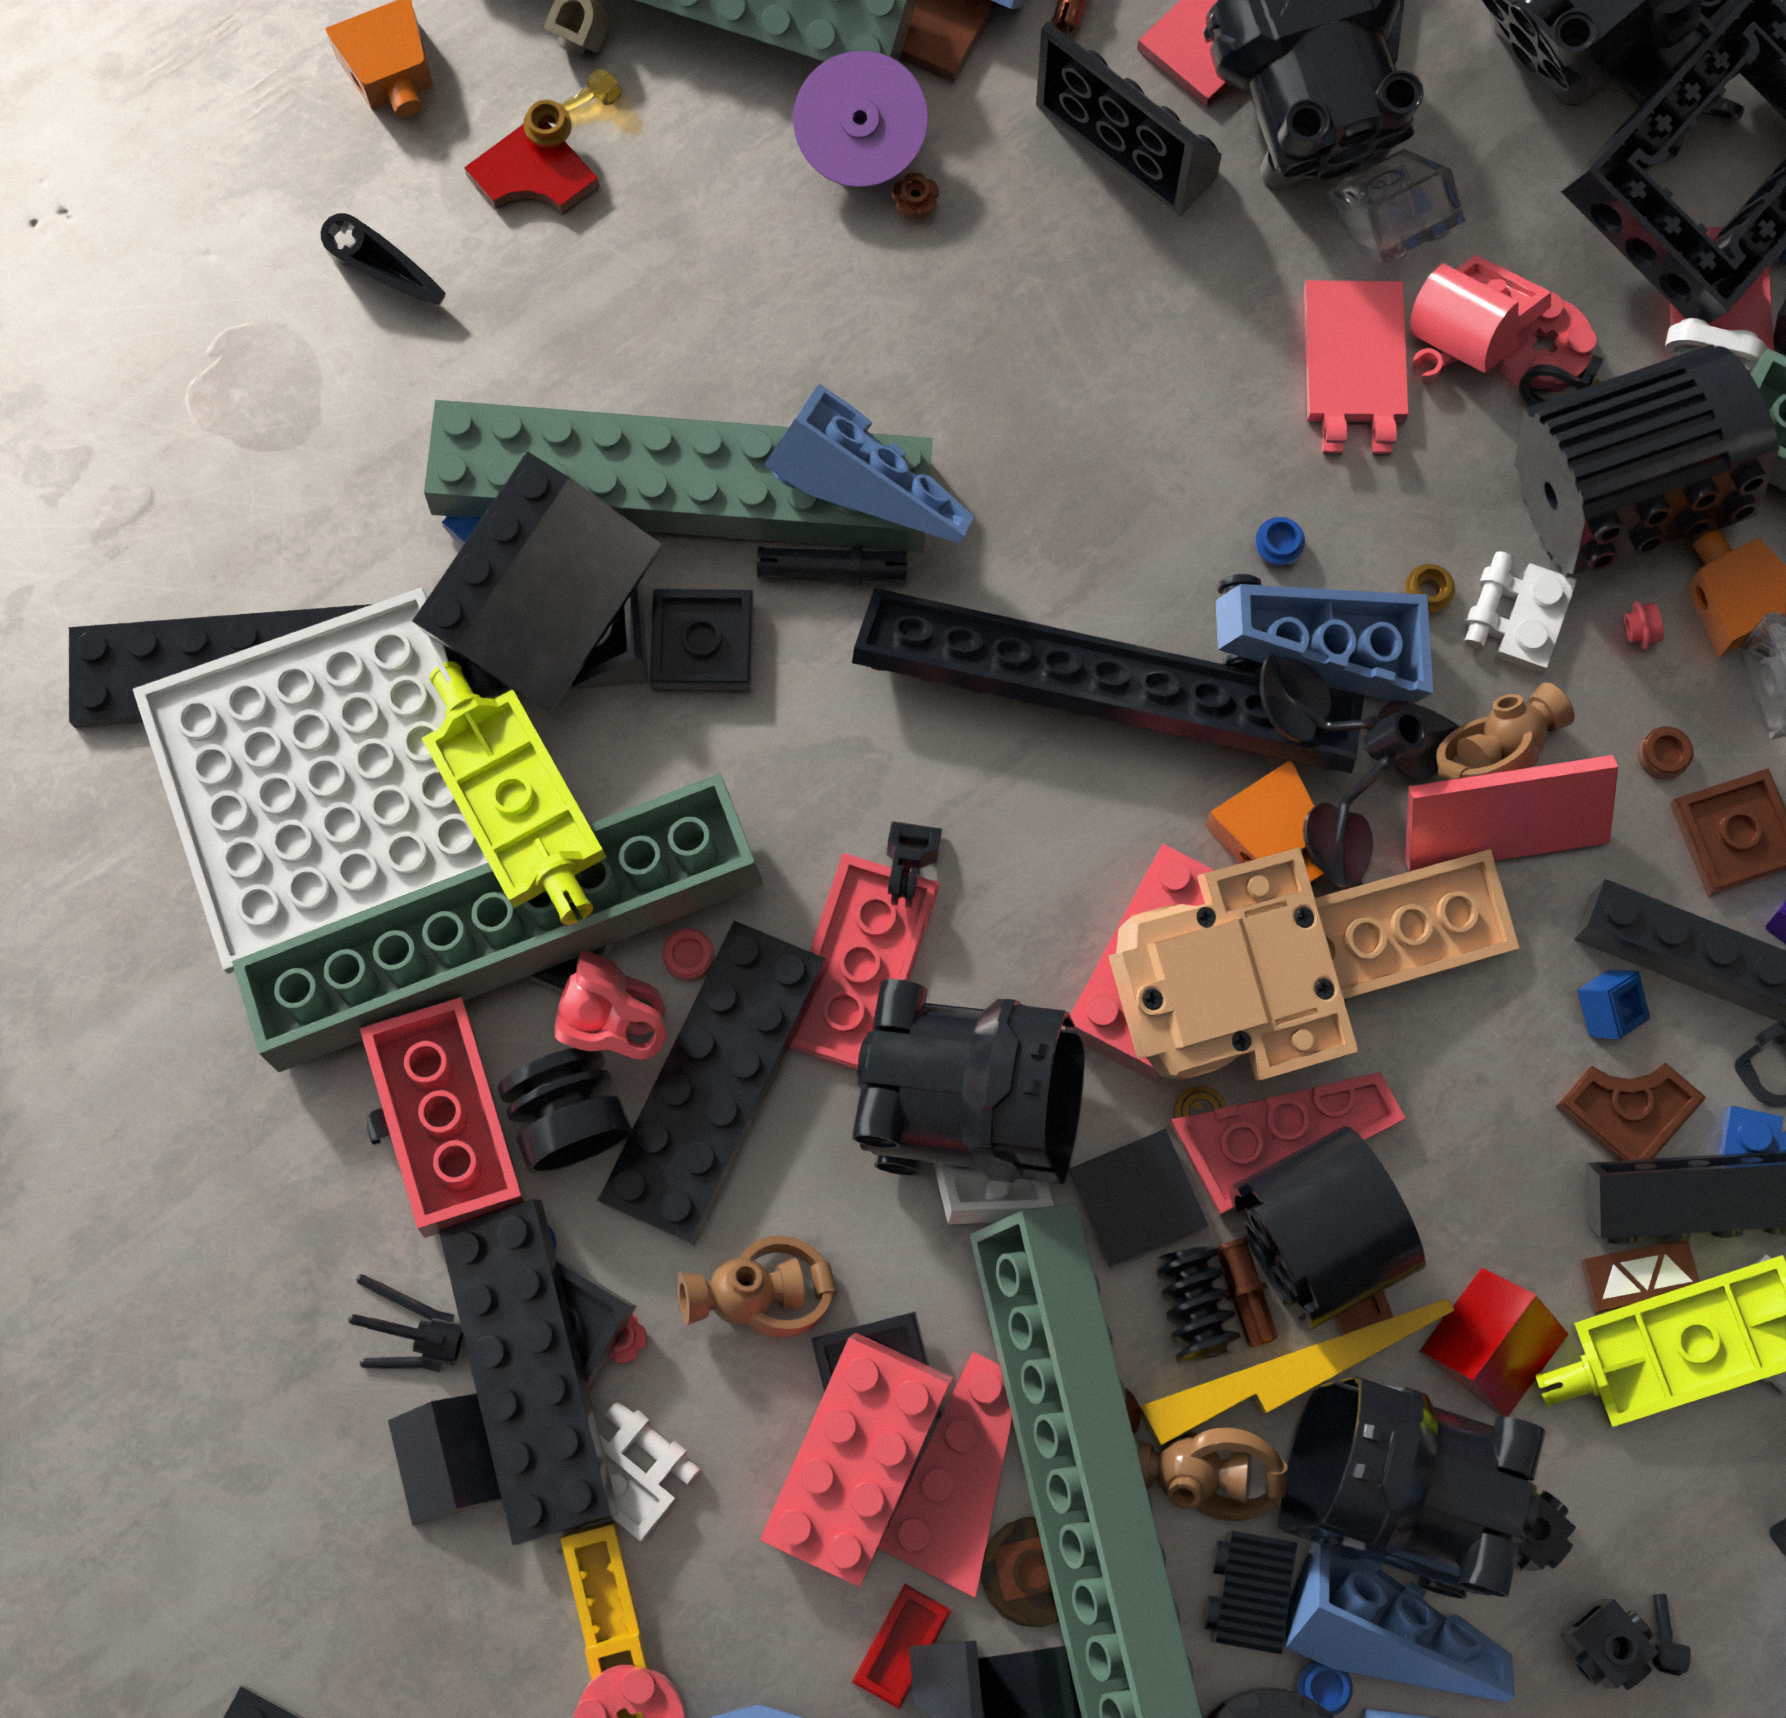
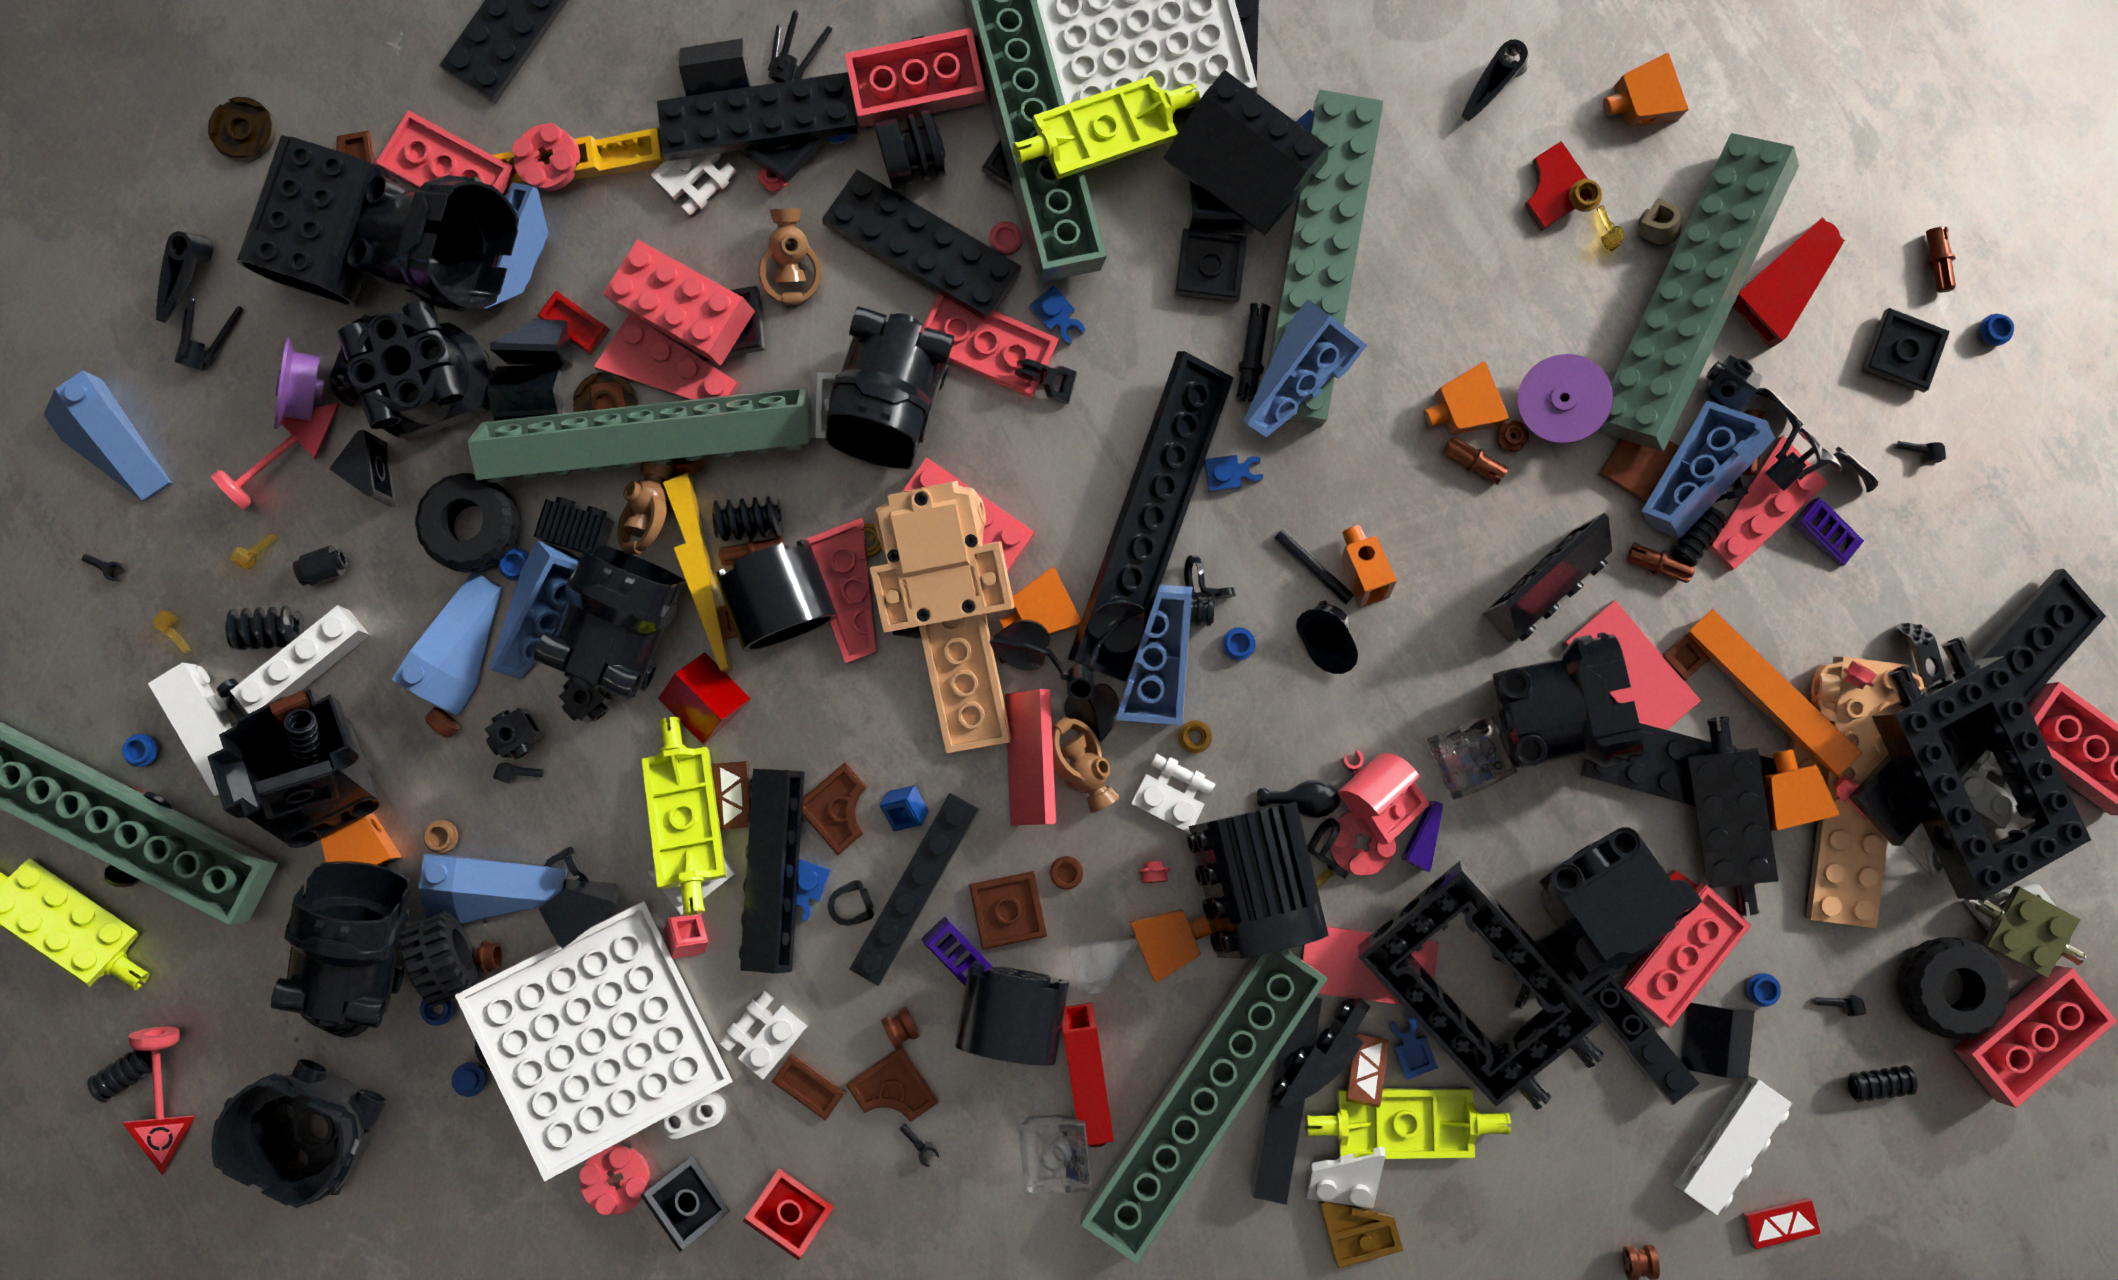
camera: 90 degrees right, 10 degrees up
coral piece [555,951,666,1060] -> none
black tile [1068,1129,1209,1268] -> none
coral tile [1304,280,1408,454] -> none
white plate [1665,318,1767,371] -> none
none -> blue plate [1029,285,1085,346]
none -> black piece [1184,555,1236,599]
none -> blue plate [1204,455,1263,493]
none -> black piece [1257,780,1340,818]
none -> black bar [1274,529,1355,604]
none -> black piece [1296,600,1359,674]
none -> orange torso [1341,525,1397,608]
none -> dark purple slope [1401,801,1443,872]
none -> orange torso [1423,361,1509,435]
none -> copper axle [1443,437,1508,485]

